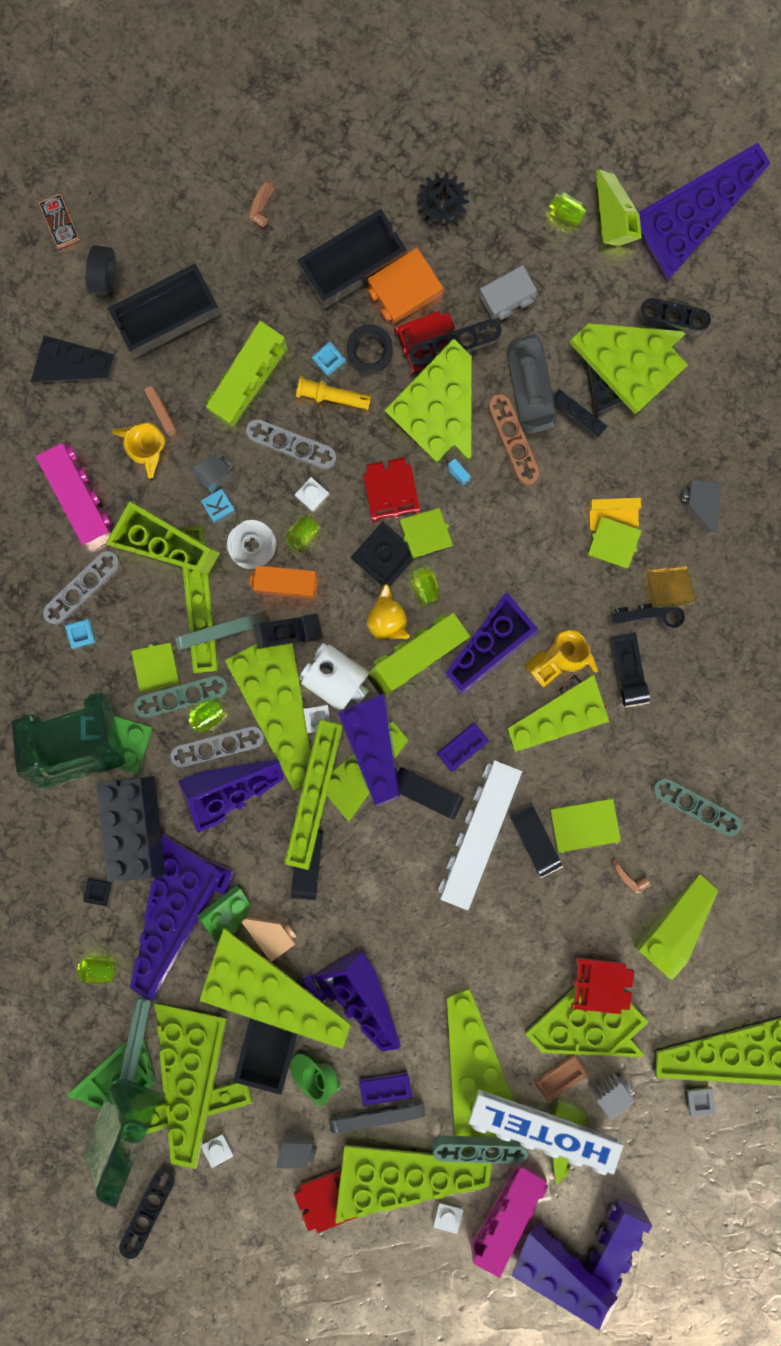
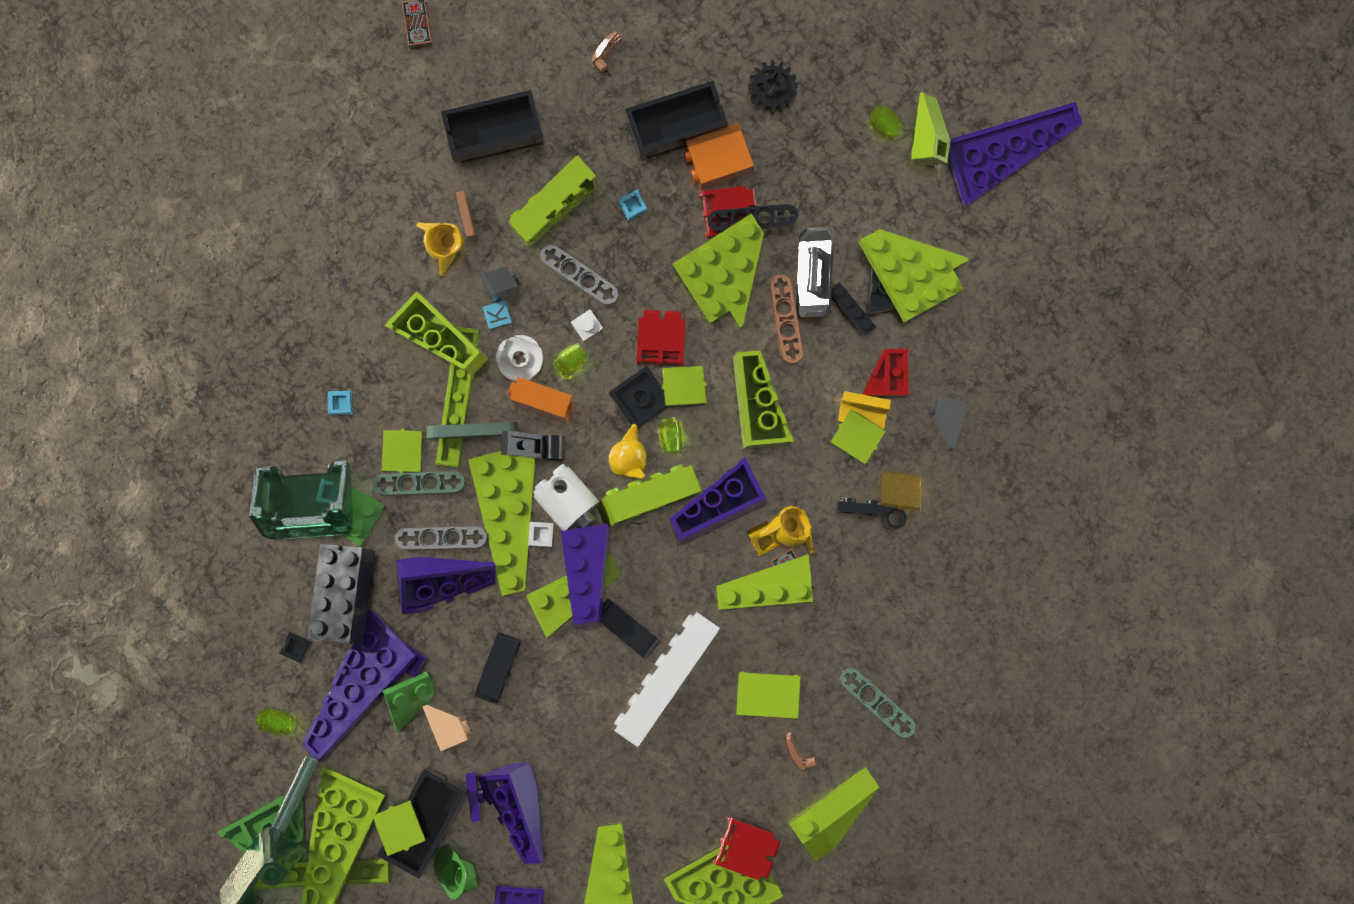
camera: 10 degrees right, 5 degrees down
black wing [31,335,116,384] -> none
dark pink wedge [35,441,112,546] -> none
light grey beam [43,551,120,625] -> none
black tyre [86,245,115,295] -> none
clear neon green brick [188,699,226,734] -> none
lime wing [199,928,351,1049] -> none
lime tile [284,719,343,870] -> none
yellow pin [296,375,371,410] -> none
black tyre [346,324,393,374] -> none
dark purple plate [436,722,489,772] -> none
medium azure tile [448,459,471,486] -> none
light grey brick [479,265,537,320] -> none
black beam [509,803,563,878] -> none
black plate [611,632,650,708] -> none
black beam [637,298,711,336] -> none
none -> lime piece [372,801,425,856]
none -> lime wedge [733,350,794,449]
none -> red wing [863,349,909,396]

